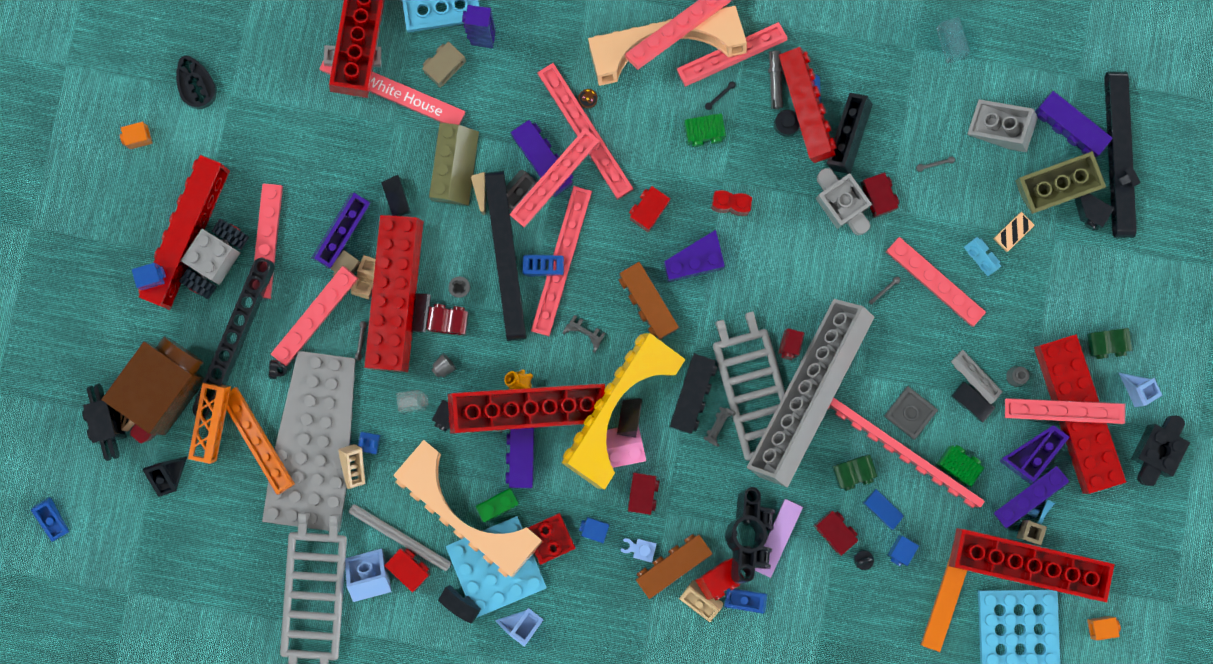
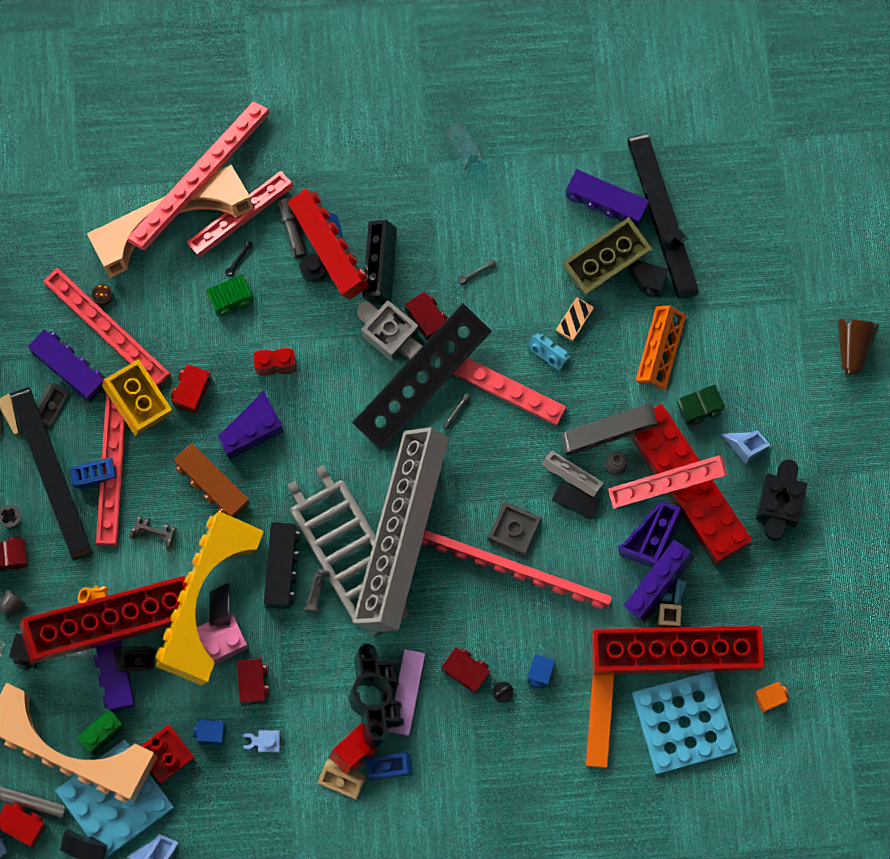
camera: 10 degrees left, 10 degrees down
coral plate [509,128,599,228] -> none
dark orange brick [635,534,713,599] -> none
dark red brick [778,329,805,361] -> none
dark green brick [832,454,878,491] -> none
blue slope [863,489,904,530] -> none
green brick [936,445,984,487] -> none
light grey slope [967,99,1038,152] -> none
none -> yellow brick [102,359,172,436]
none -> black slope [113,646,156,672]
none -> black plate [351,303,492,451]
none -> dark grey beam [560,404,658,455]
none -> orange fence [635,305,686,390]

